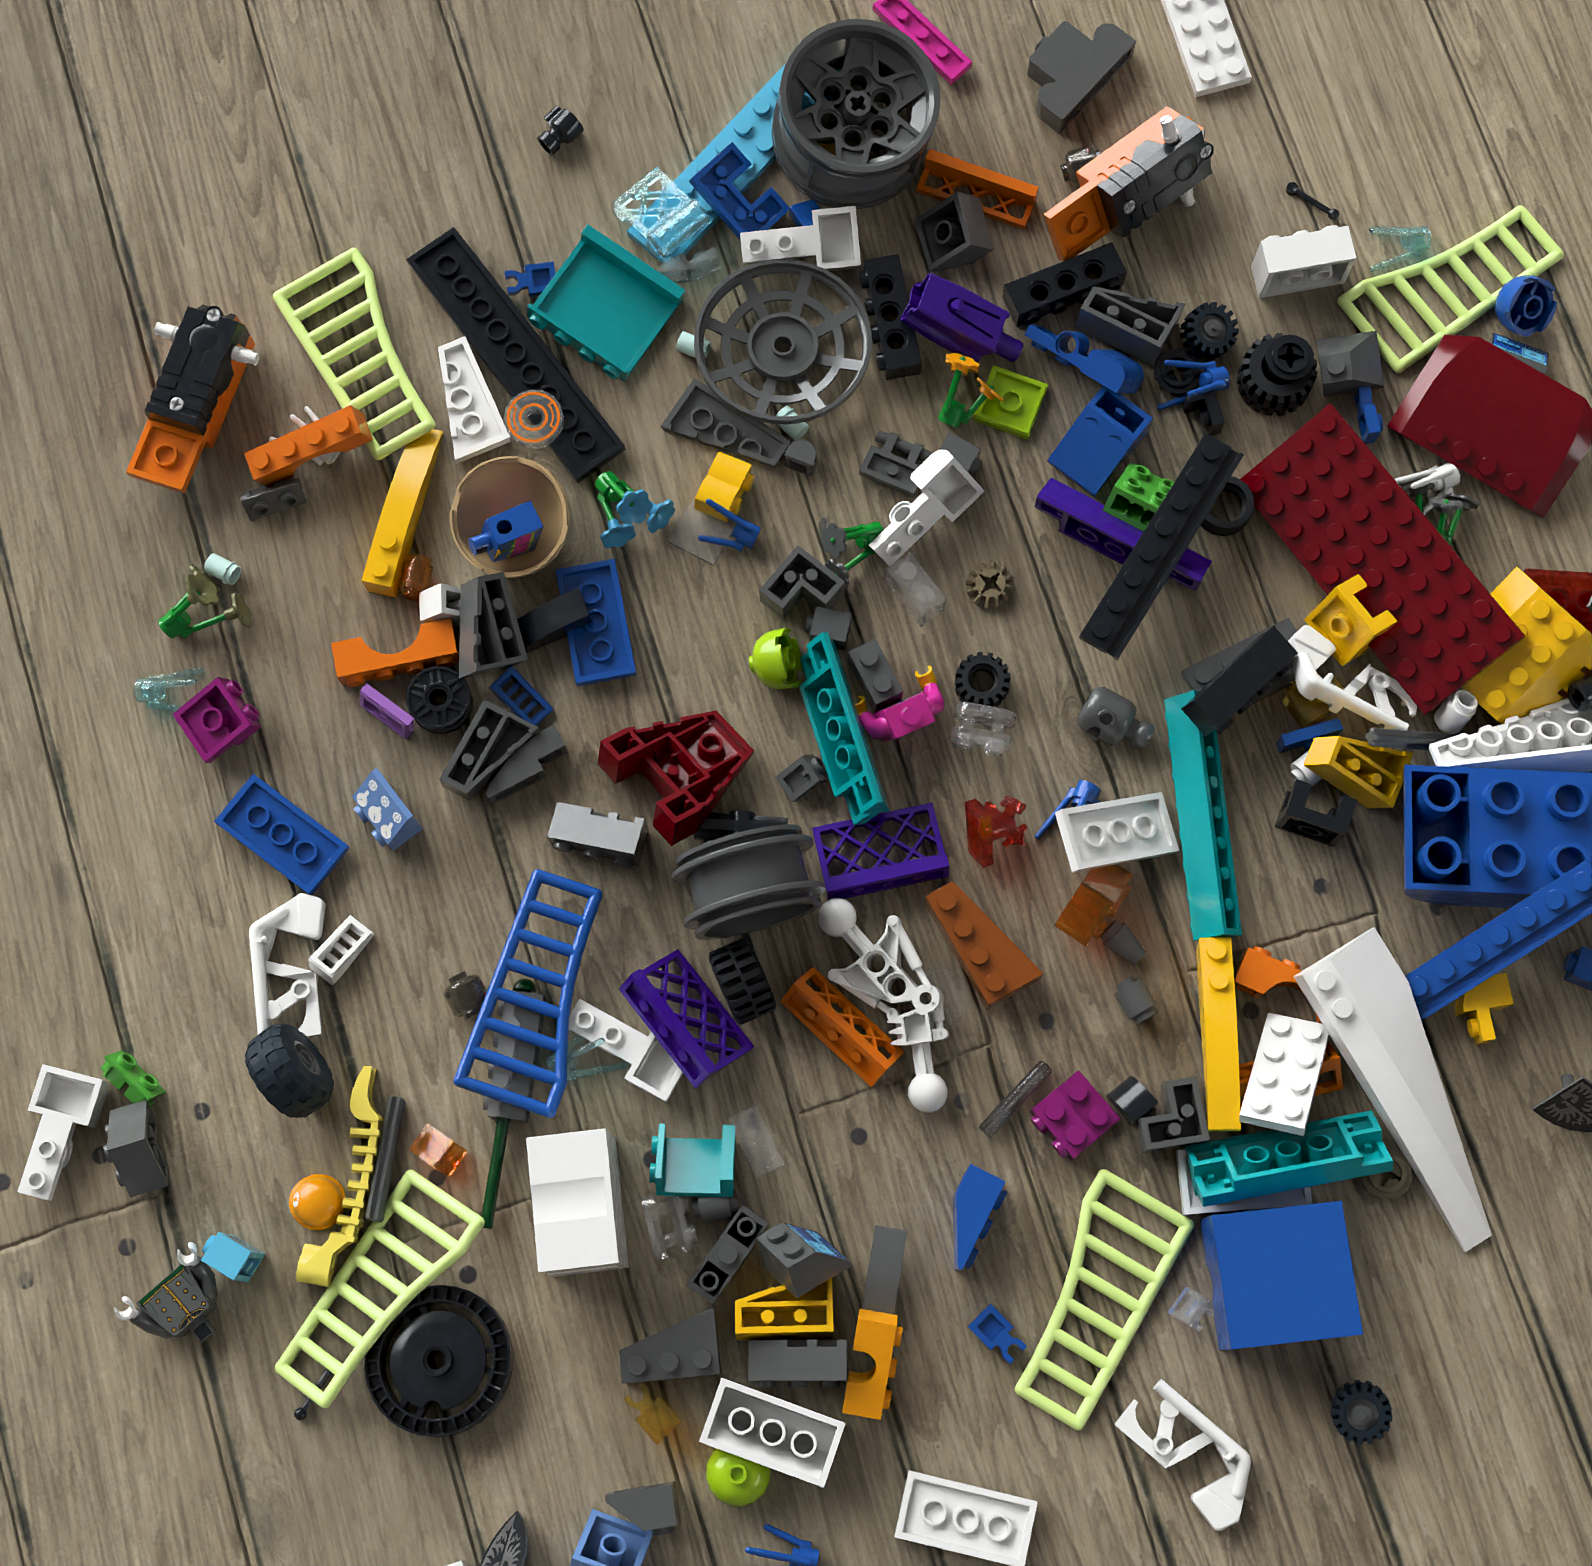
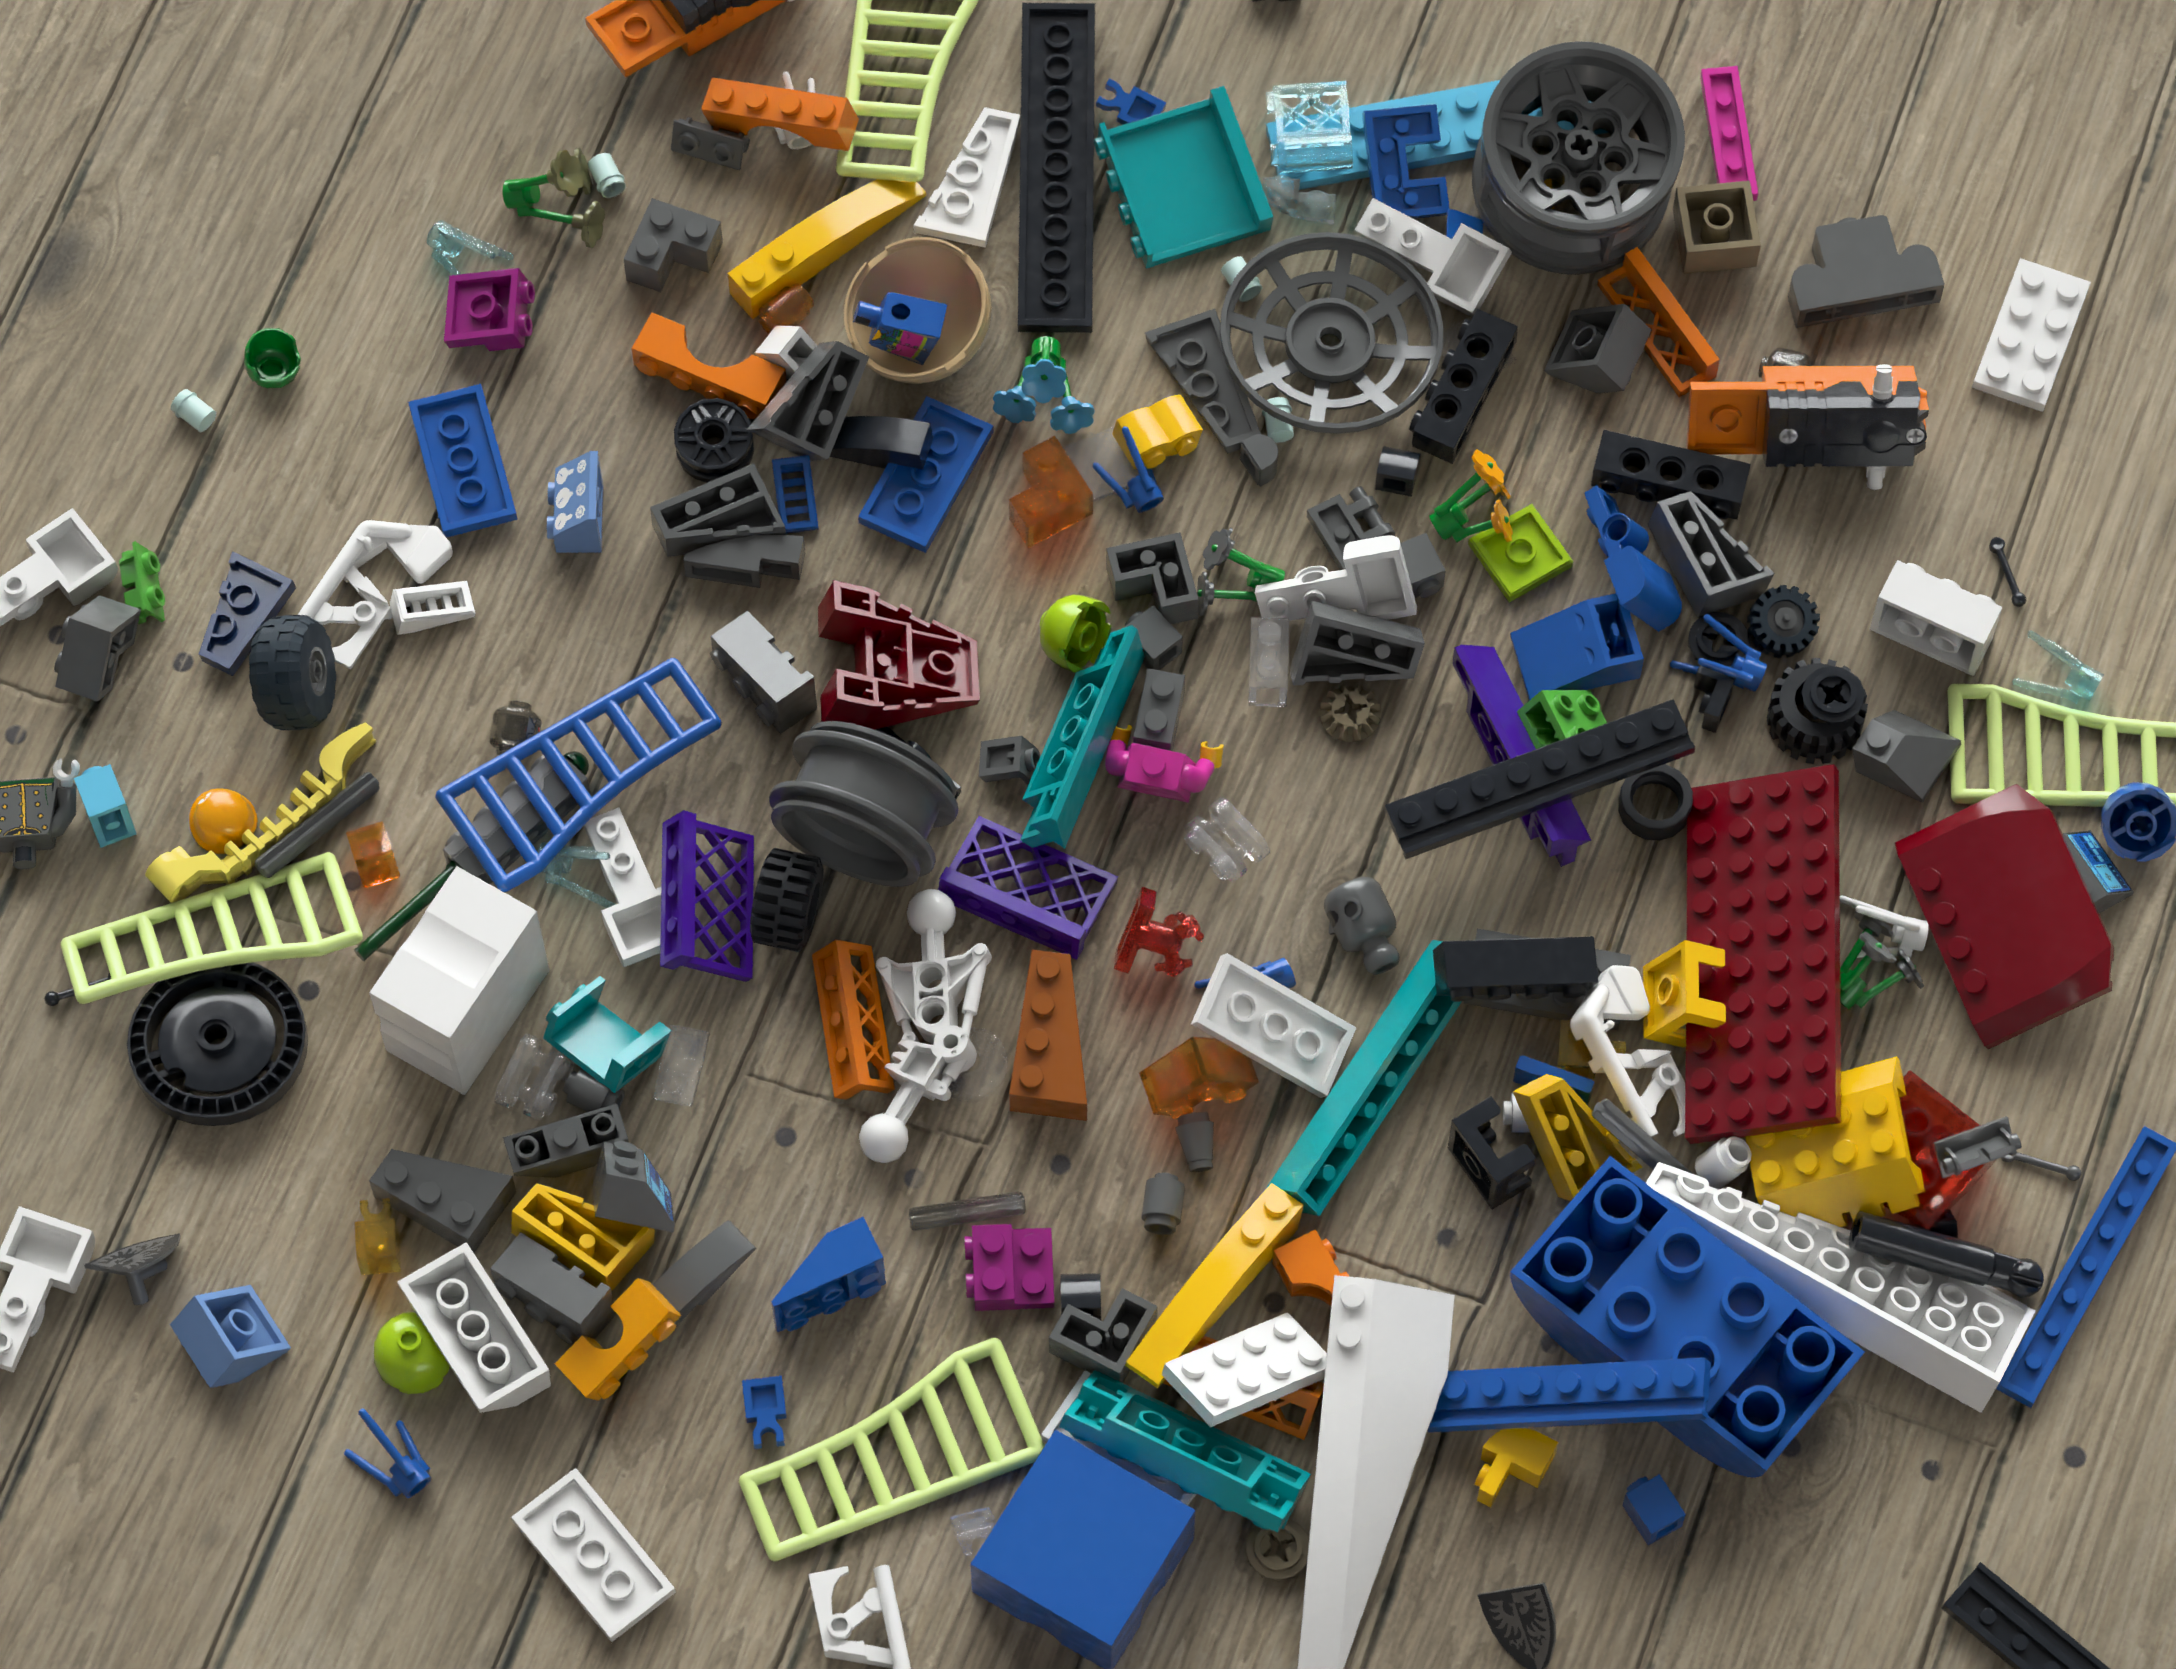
camera: 35 degrees right, 10 degrees down
medium lavender tile [360,683,414,739] -> none
clear tile [504,389,564,449] -> none
dark grey slope [605,1481,680,1536] -> none
dark purple piece [900,273,1023,363] -> none
black tyre [954,652,1011,711] -> none
blue plate [1353,386,1383,444] -> none
none -> light aqua piece [171,389,216,432]
none -> wing [199,551,296,676]
none -> green hair [244,328,301,389]
none -> dark grey brick [623,198,723,292]
none -> clear orange brick [1009,436,1093,548]
none -> dark grey wedge [1290,601,1425,685]
none -> black brick [1375,446,1421,497]
none -> dark tan brick [1673,181,1761,274]

